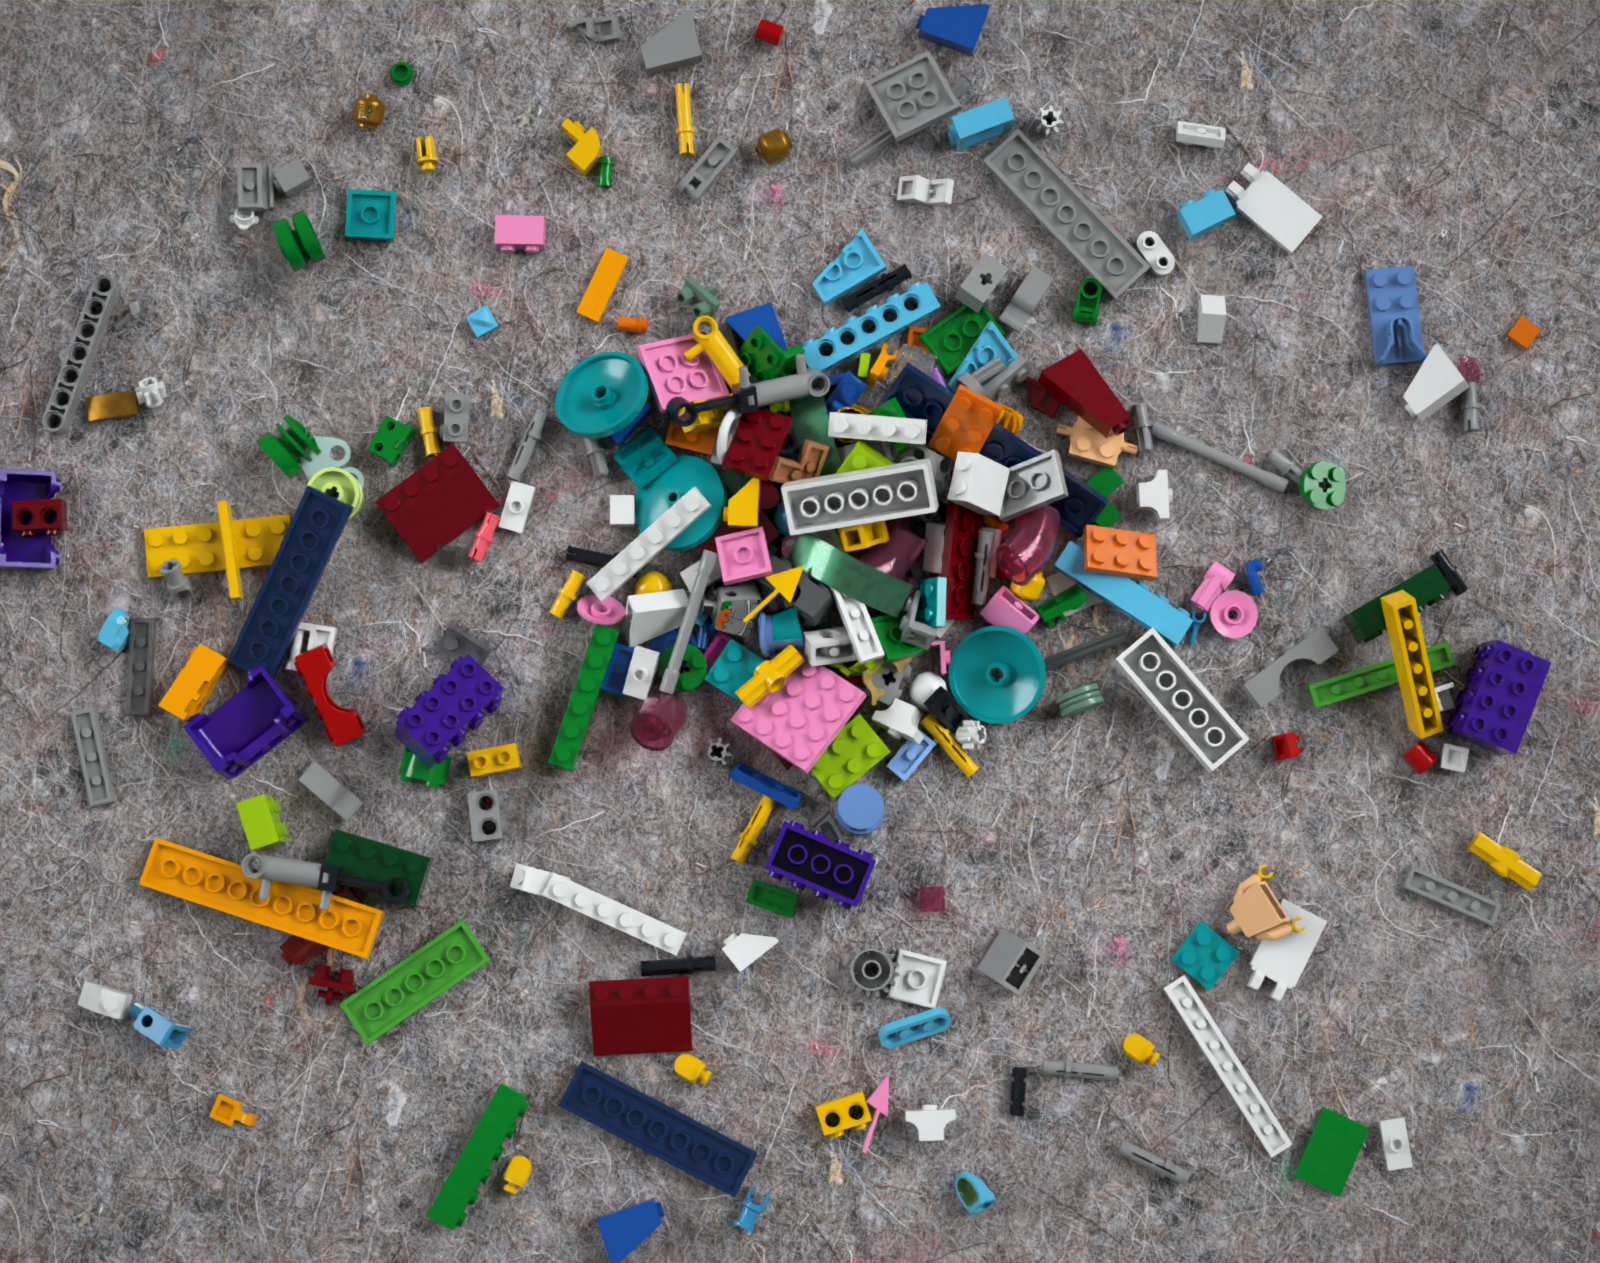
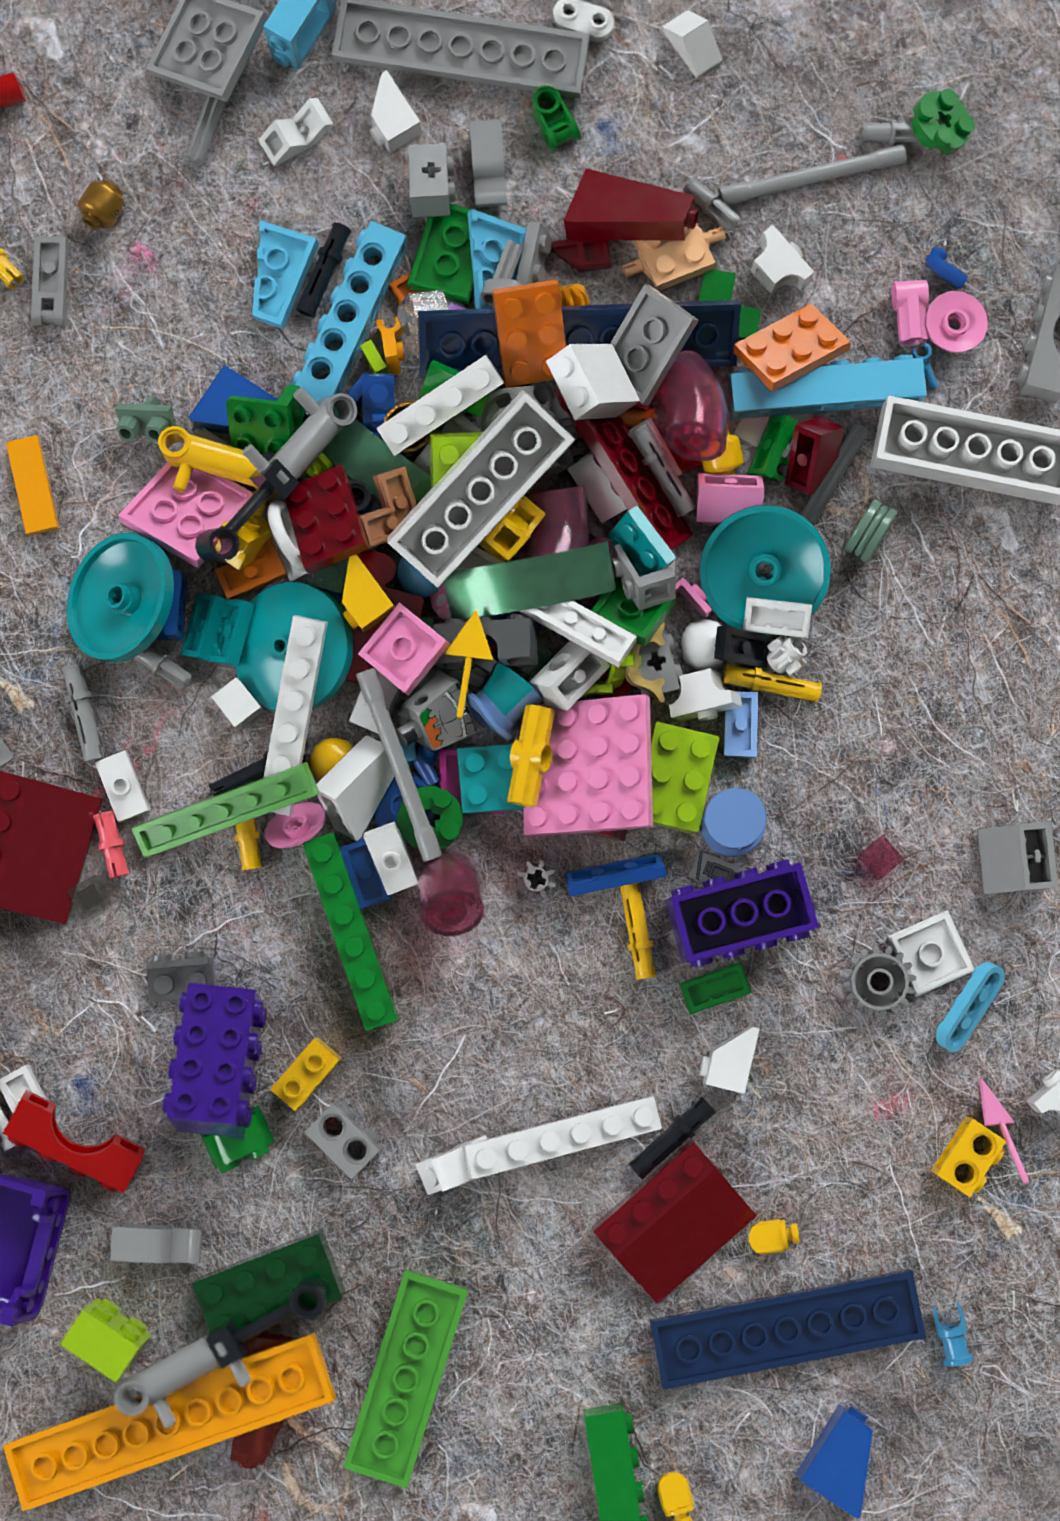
camera: 35 degrees left, 0 degrees up
dark red hips [308,964,357,1007] -> none
orange pin [617,316,648,335] -> none
none -> bright green plate [131,762,320,858]
none -> white slope [370,70,422,154]
none -> white plate [743,597,812,638]
none -> dark red slope [785,416,844,495]

